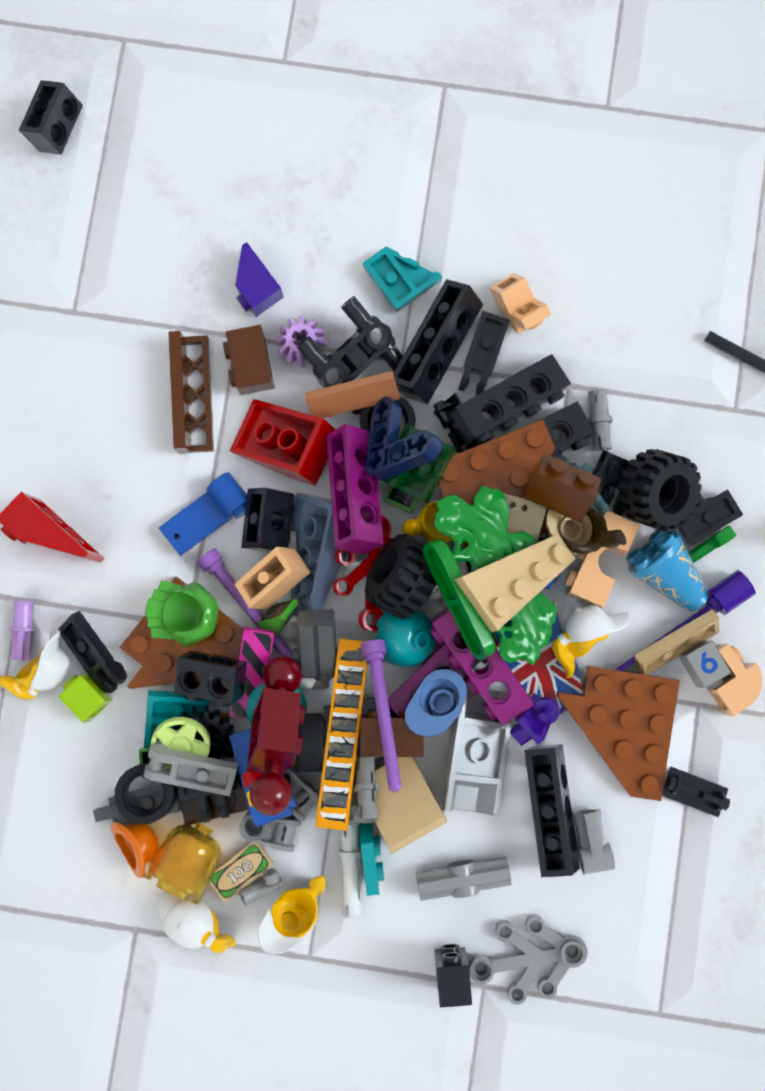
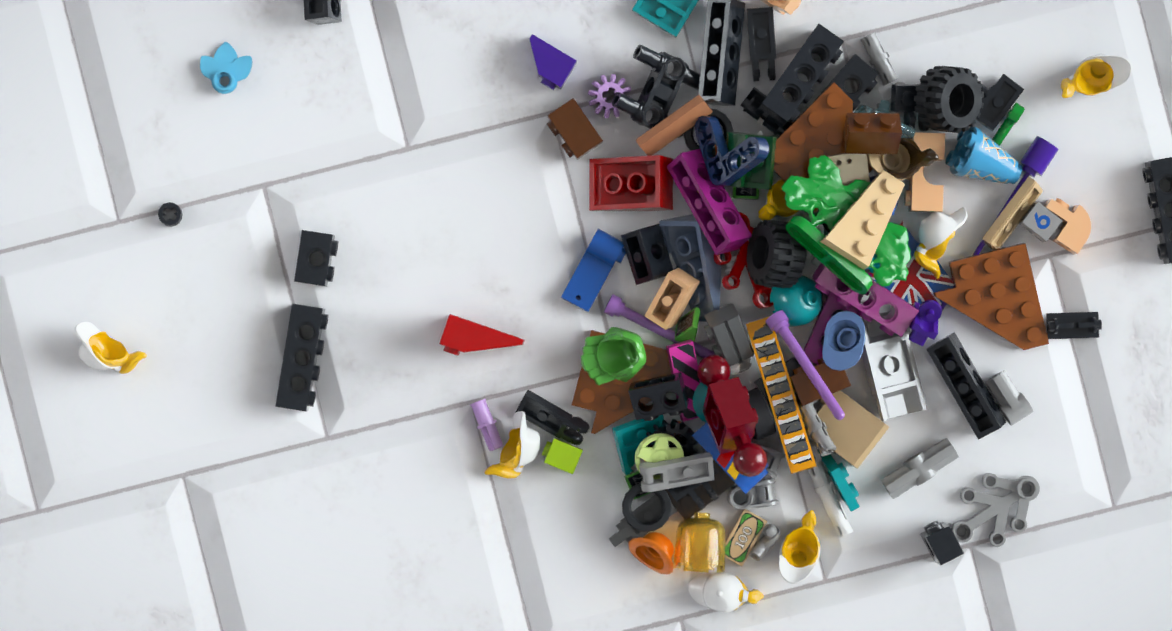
camera: 30 degrees left, 5 degrees up
reddish brown fence [168,331,214,454] -> none

